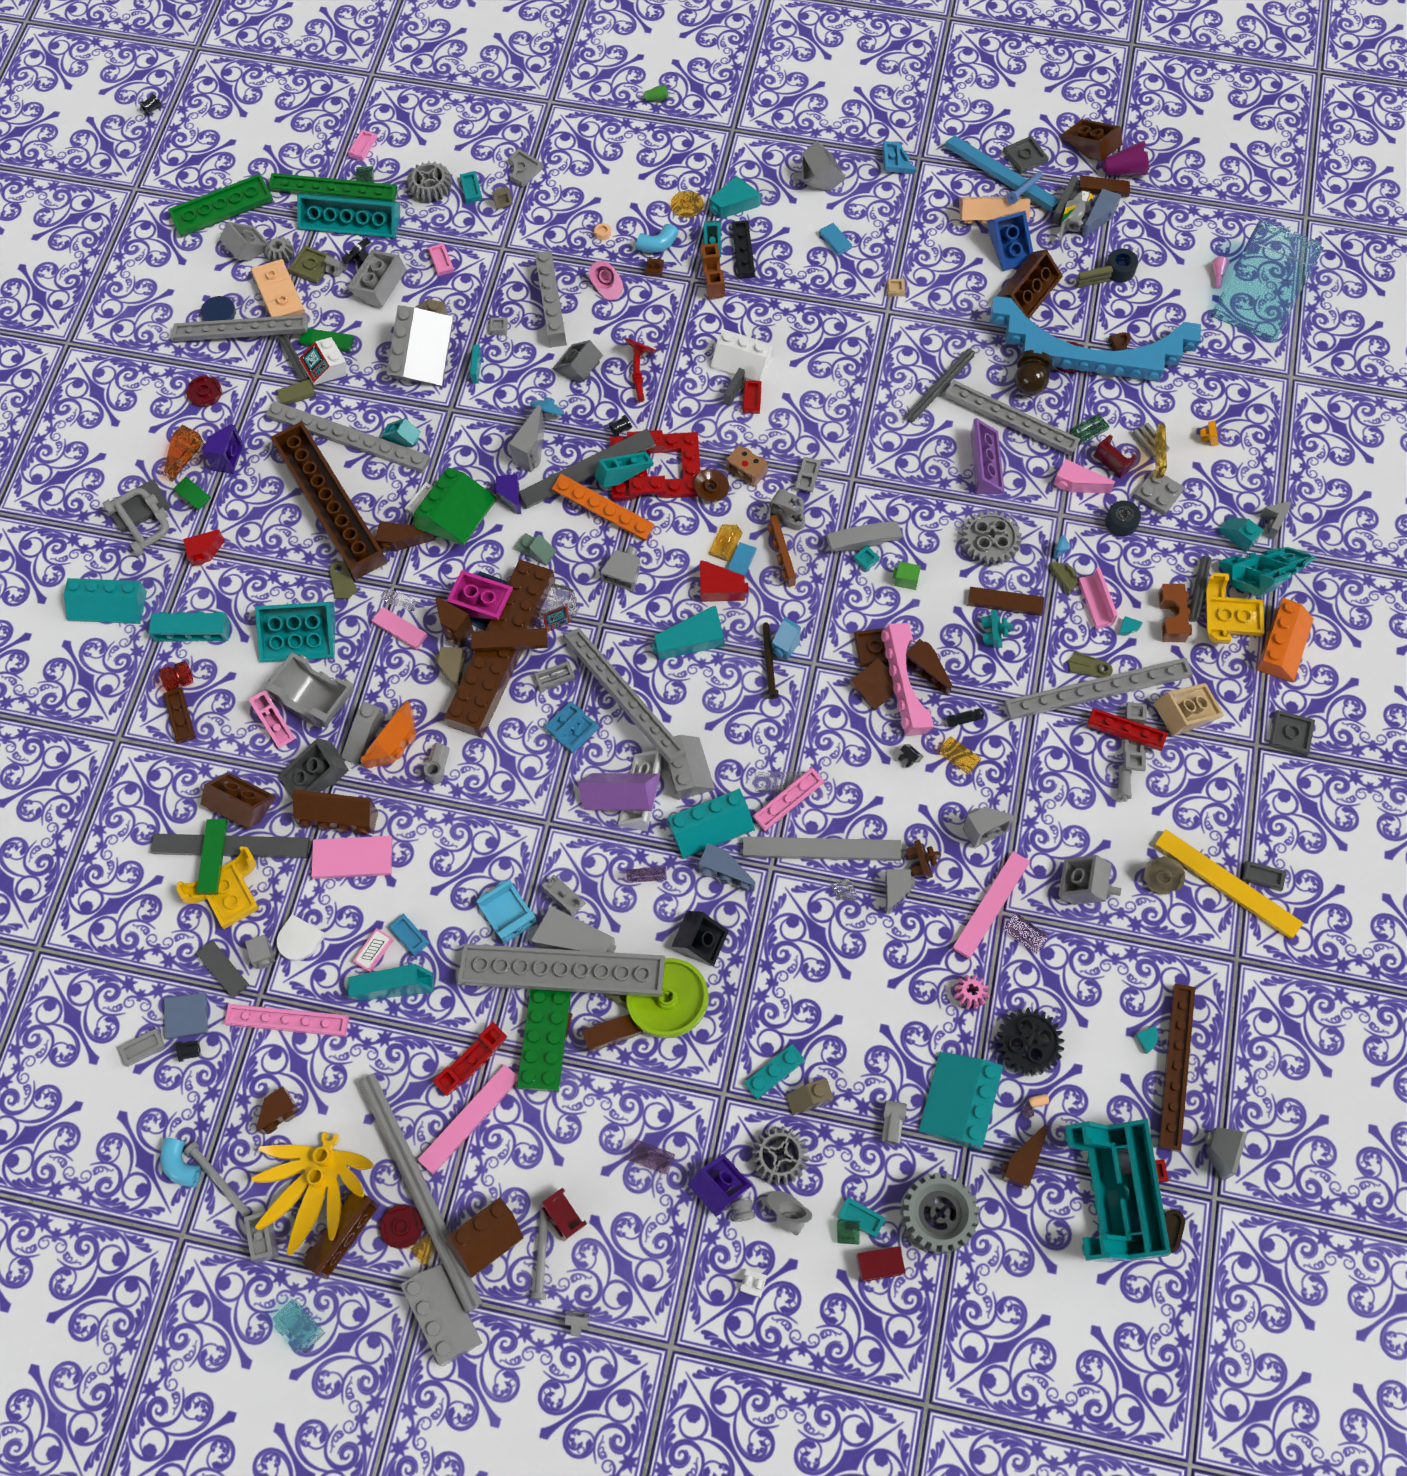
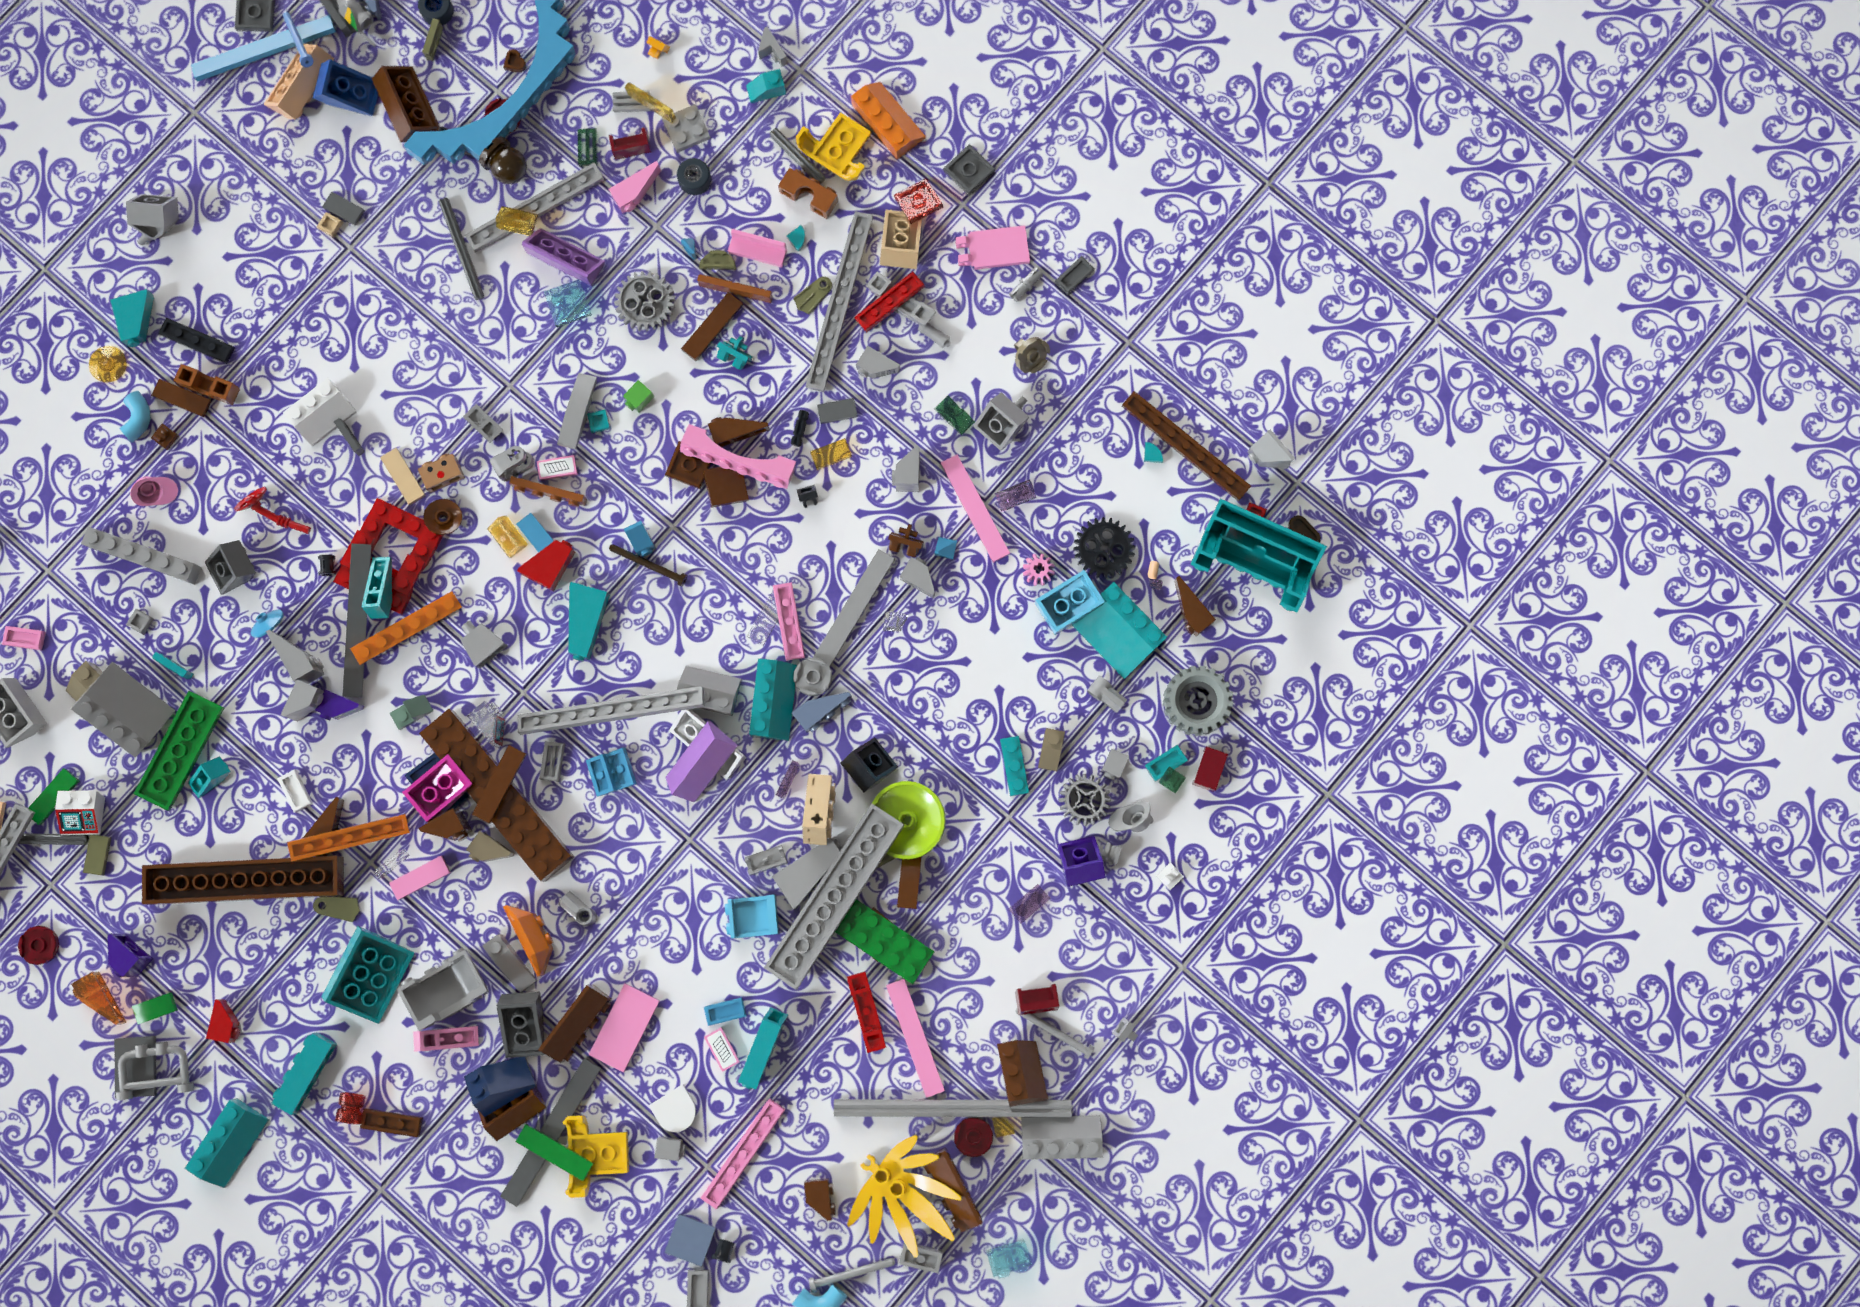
camera: 60 degrees left, 15 degrees up
dark grey tile [196,940,249,998] -> none
light grey plate [265,401,431,473] -> none
green slope [414,467,497,546] -> none
light nougat tile [594,223,611,240] -> none
teal slope [704,221,721,257] -> none
red tile [743,380,762,414] -> none
dark azure tile [819,223,852,256] -> none
dark azure wing [882,141,916,174] -> none
yellow tile [1154,829,1304,940] -> none
teal wedge [1219,547,1316,597] -> none
none -> green plate [134,691,225,811]
none -> reddish brown tile [151,379,212,418]
none -> light grey slope [281,680,324,722]
none -> orange plate [287,814,410,862]
none -> dark grey tile [322,192,365,226]
none -> tan tile [380,448,426,505]
none -> dark blue slope [464,1057,536,1117]
none -> clear yellow slope [496,206,538,236]
none -> tile [537,455,578,481]
none -> clear light blue plate [544,279,592,327]
none -> dark orange tile [697,274,773,303]
none -> light grey tile [794,658,832,696]
none -> tan piece [802,774,836,845]
none -> dark grey tile [817,398,857,424]
none -> light grey slope [856,346,900,379]
none -> clear red tile [894,178,943,224]
none -> clear green slope [934,395,975,435]
none -> dark azure slope [935,537,957,559]
none -> bright pink tile [955,226,1030,270]
none -> light grey pin [1009,267,1043,302]
none -> medium azure slope [1035,570,1105,635]
none -> light grey brick [1101,749,1129,780]

